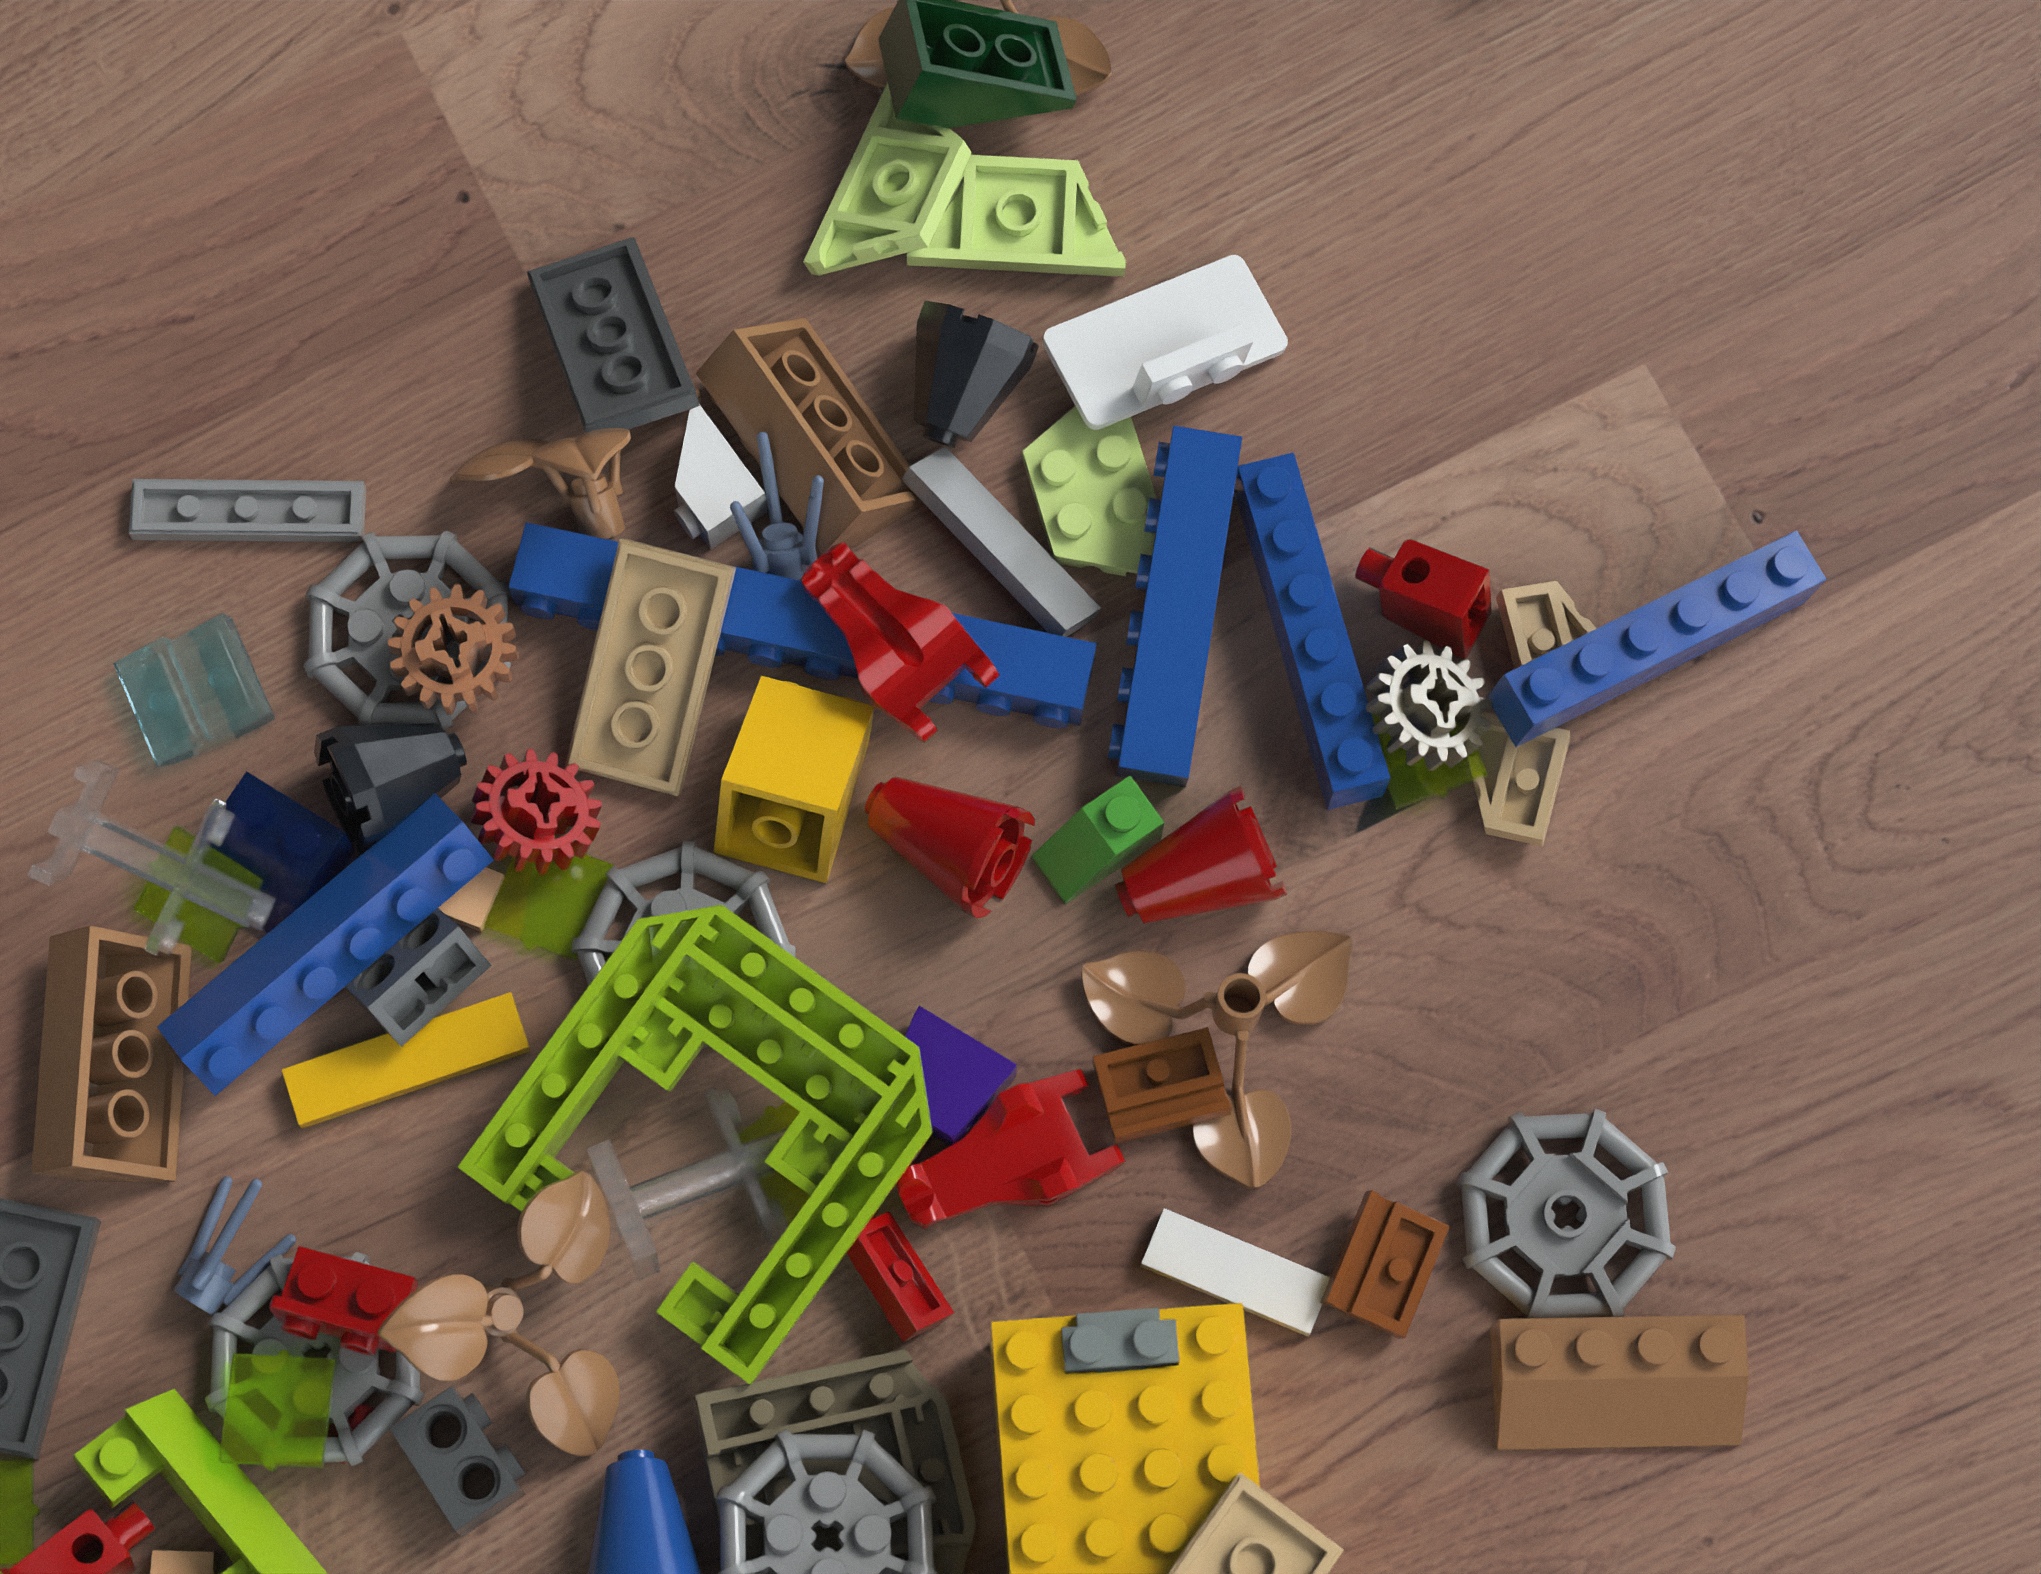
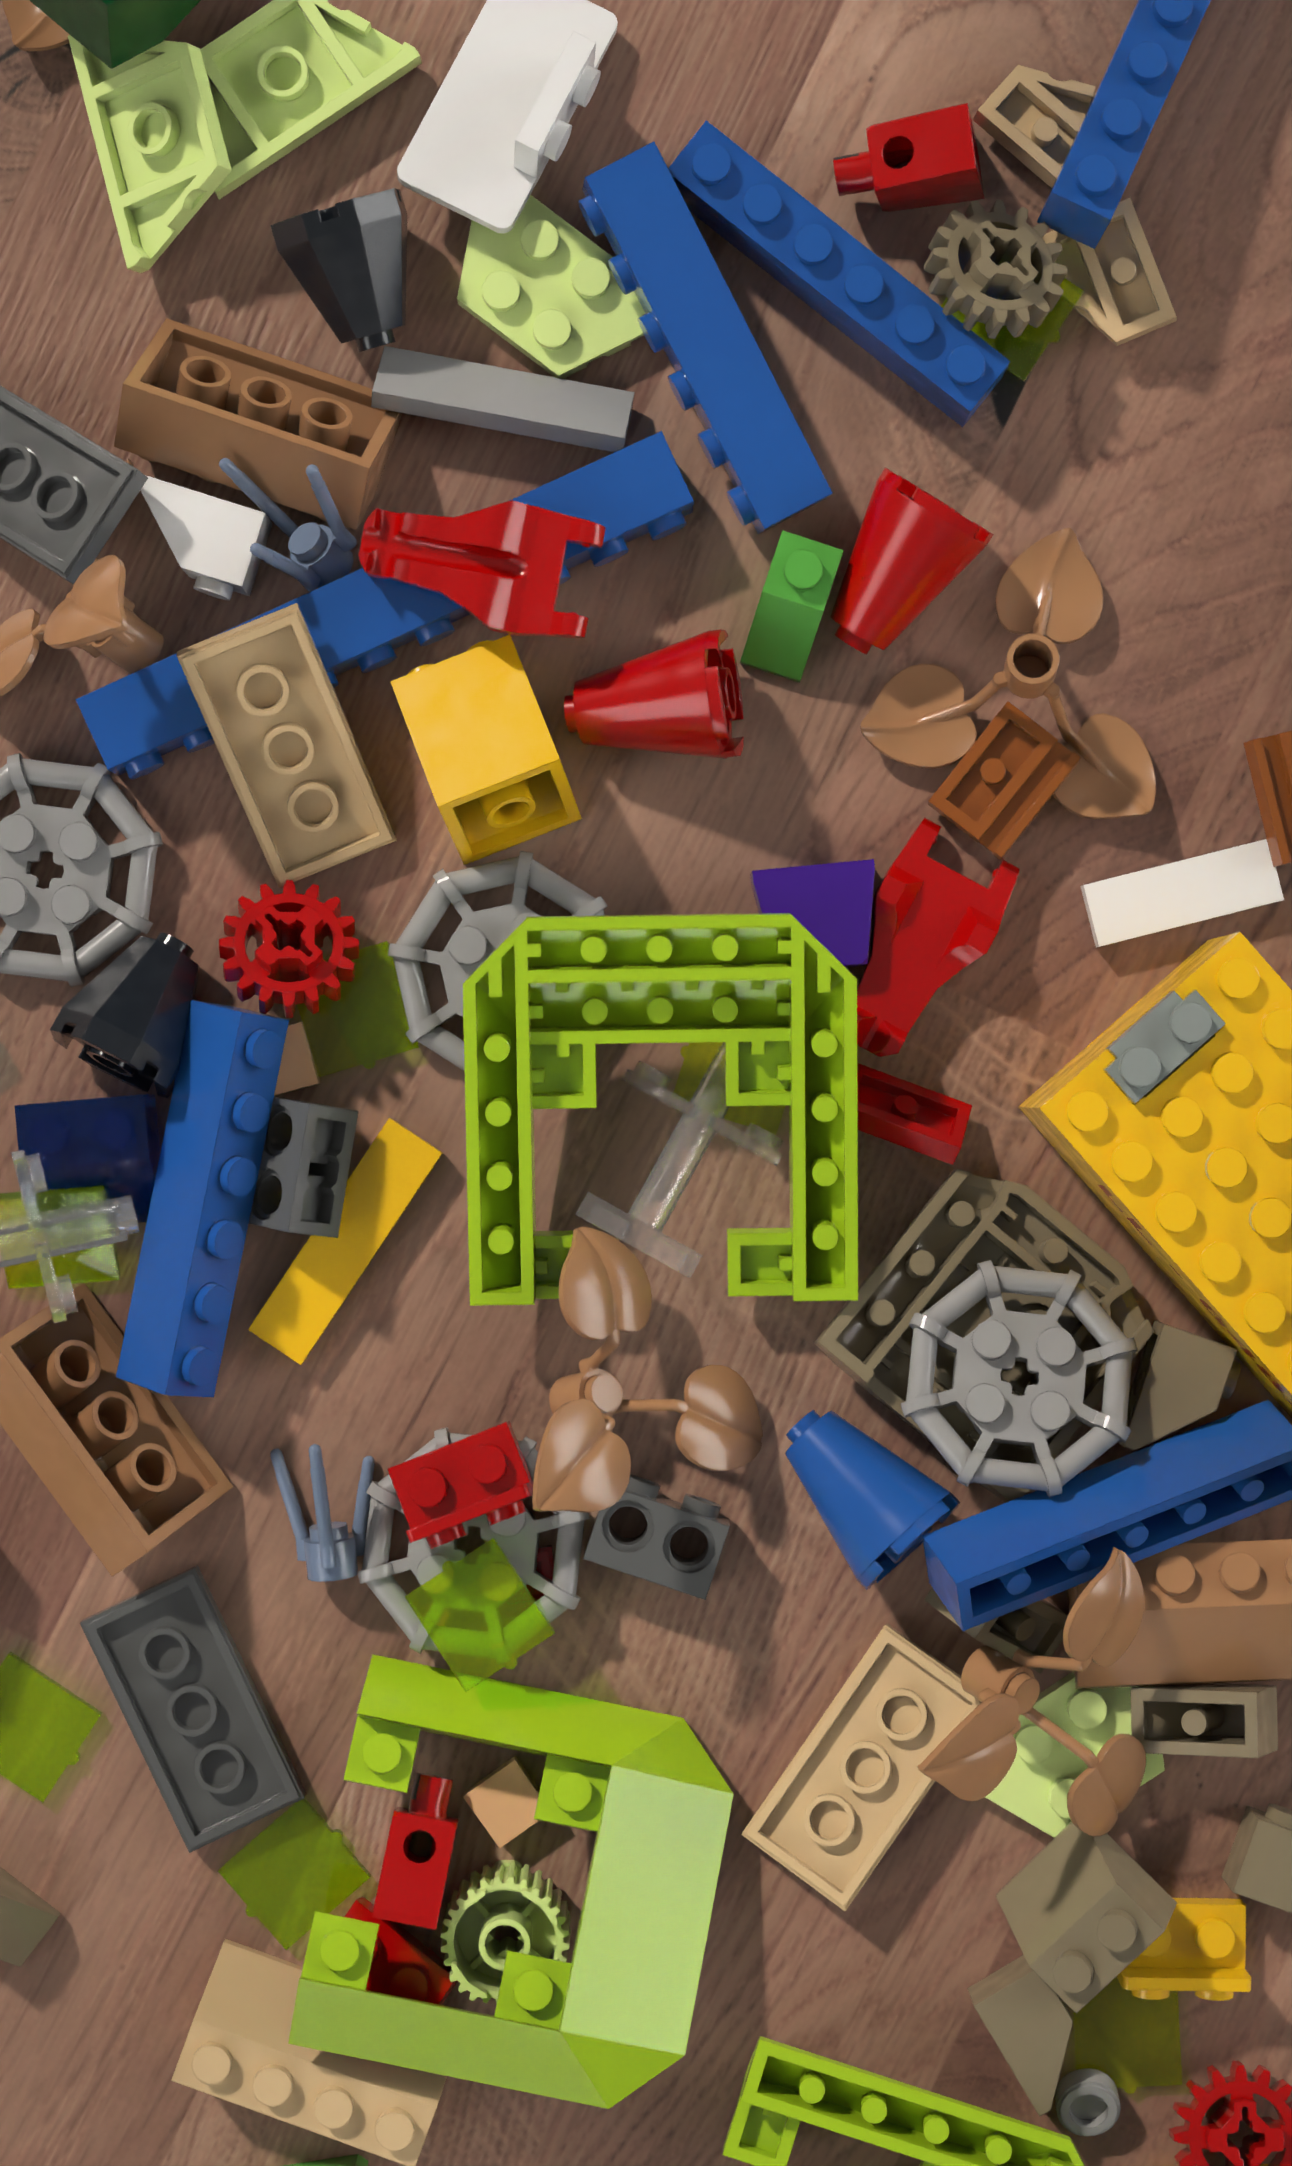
camera: 30 degrees left, 15 degrees up
nougat gear [388,584,519,715] -> none

